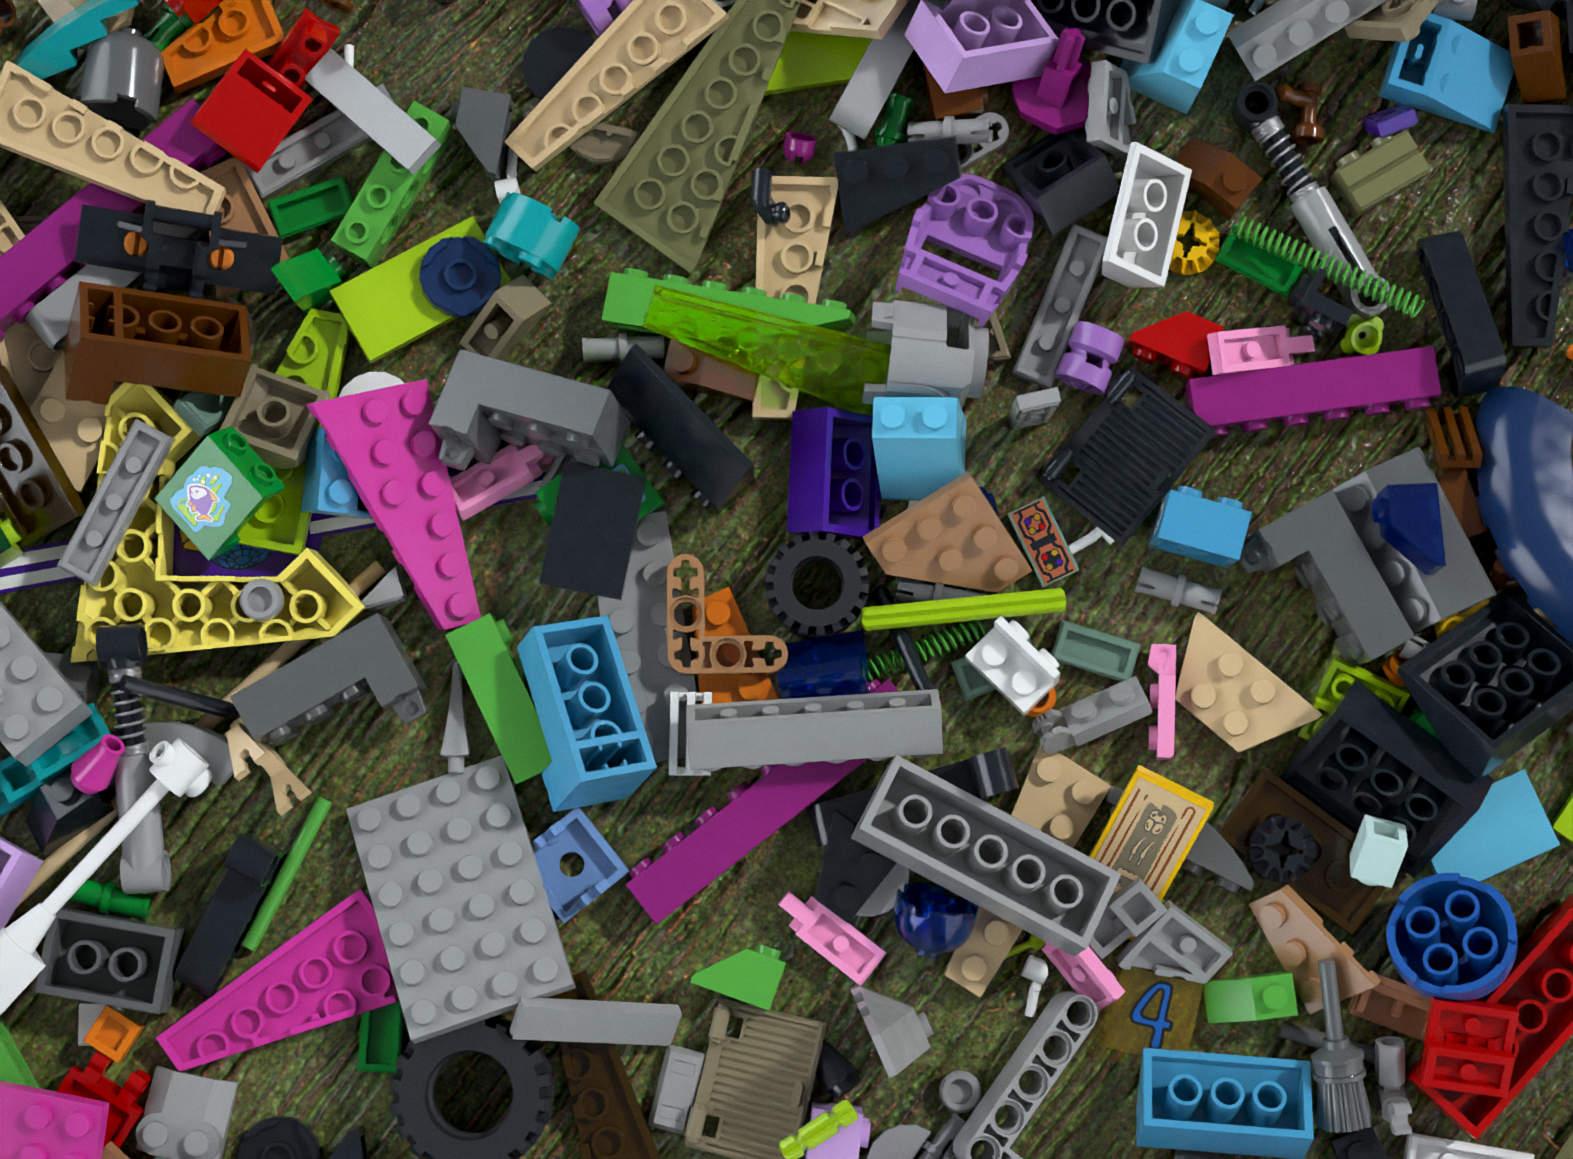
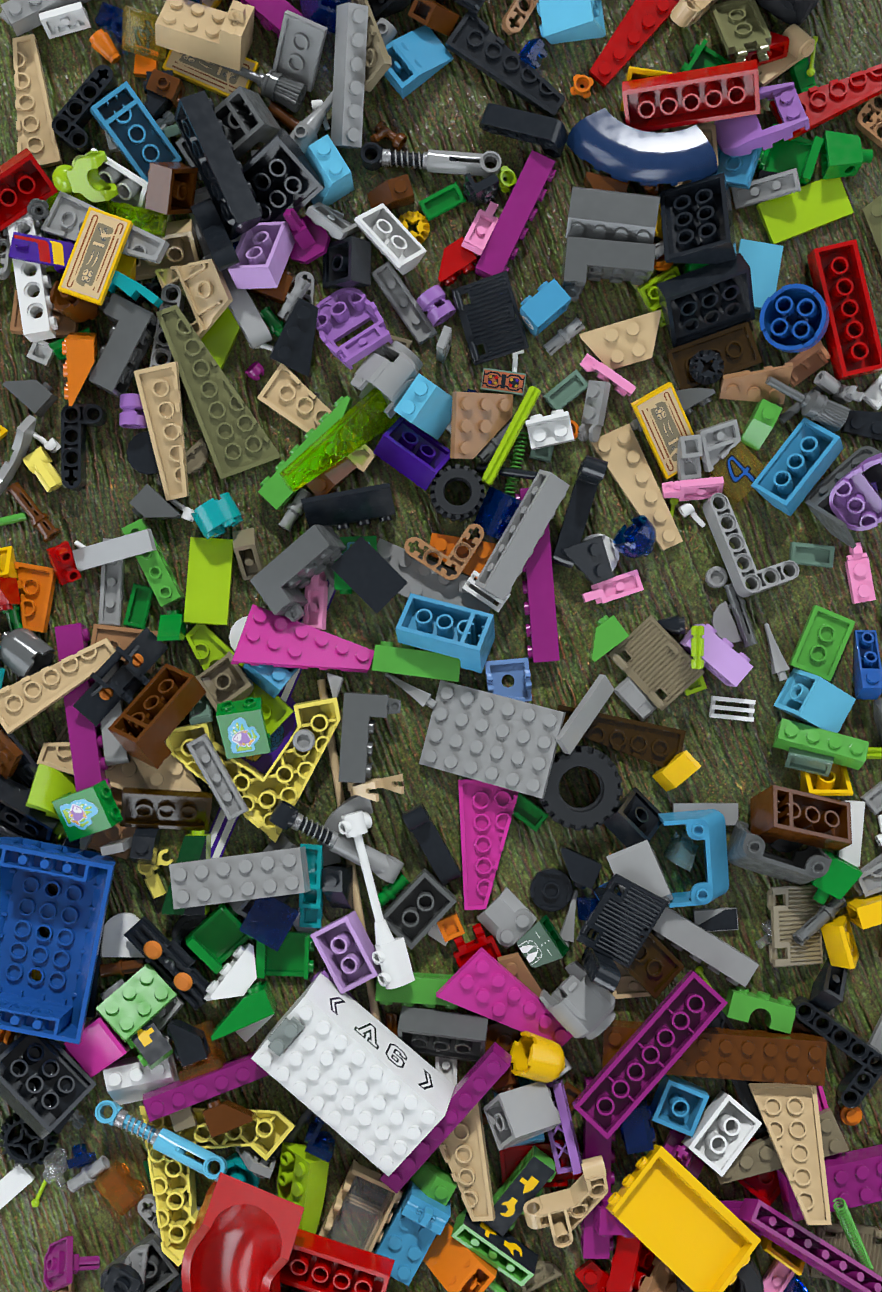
camera: 55 degrees left, 5 degrees up
dark pink cone [70,734,125,794] -> none
black bar [119,675,239,720] -> none
red slope [190,48,313,173] -> none
bright green bar [241,796,332,951] -> none
dark blue tile [419,236,501,318] -> none
black arm [750,168,791,227] -> none
light grey wedge [850,985,934,1078] -> none
light grey brick [851,755,1121,956] -> none
bright green piece [1230,216,1425,318] -> none
olive brick [1330,130,1431,218] -> none
light aqua brick [1349,814,1408,888] -> none
dark purple tile [1363,103,1418,138] -> none
clear blue slope [1372,483,1446,575] -> none
red slope [1421,997,1519,1098] -> none
reddish brown tile [1424,406,1483,468] -> none

